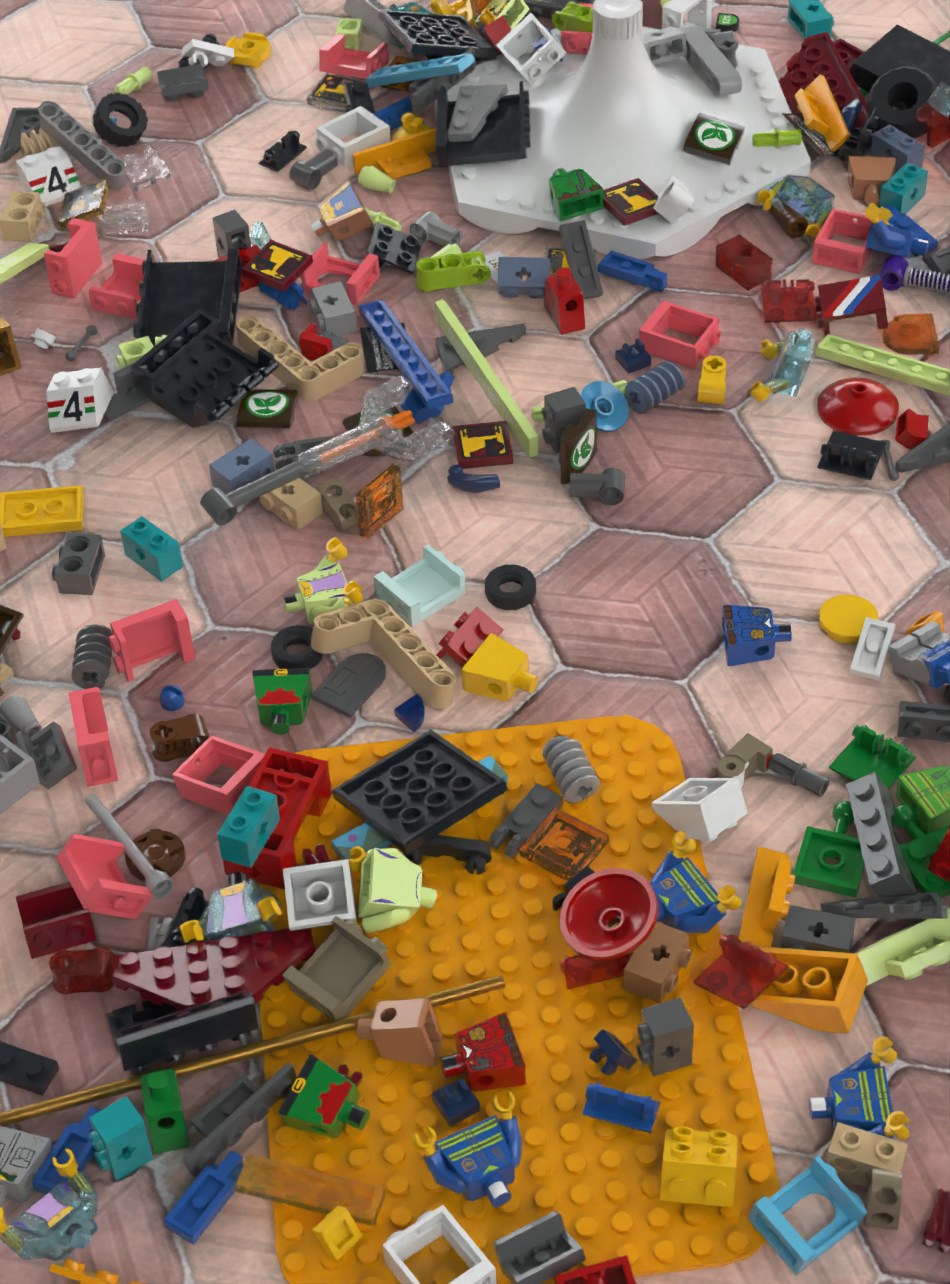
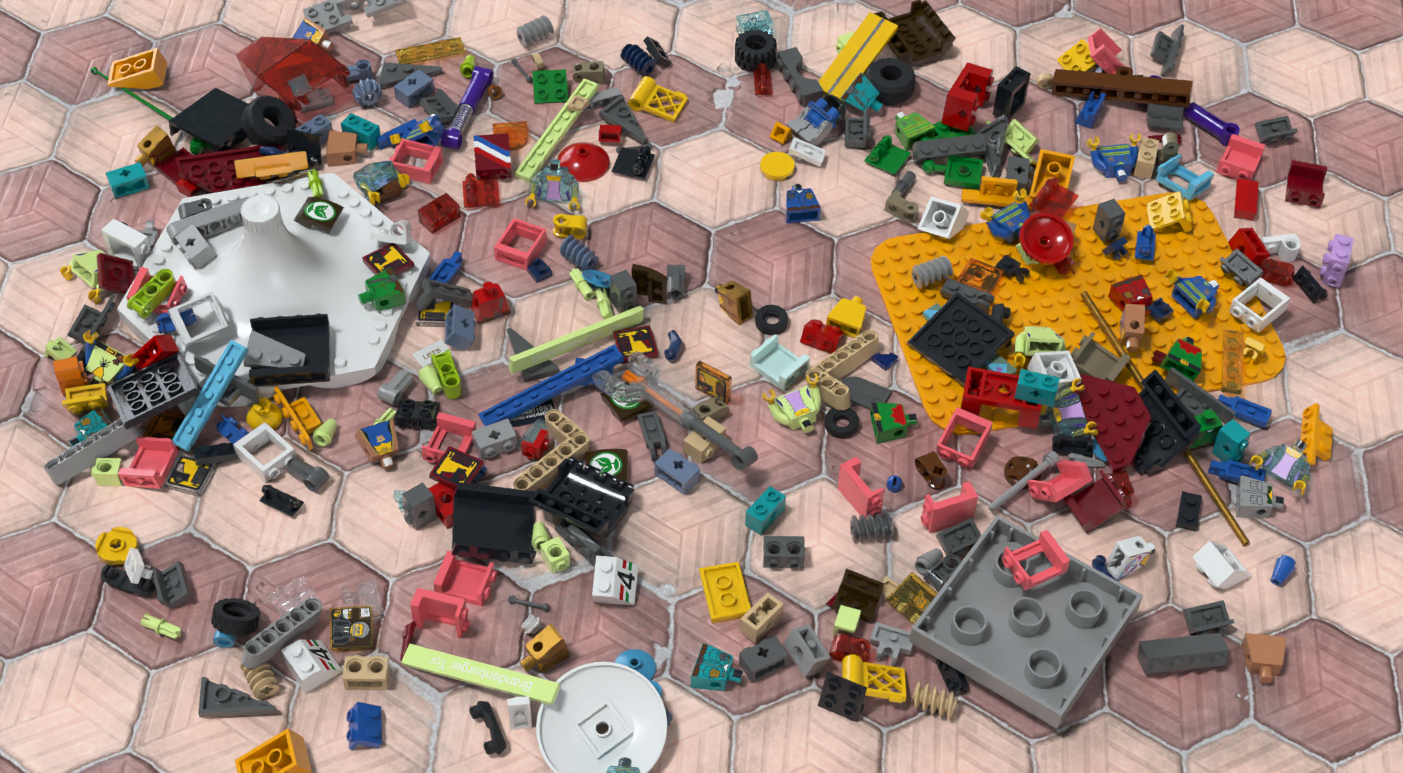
camera: 100 degrees left, 5 degrees up
none -> pearl gold torso [134,125,177,168]
none -> pearl gold torso [715,281,753,325]

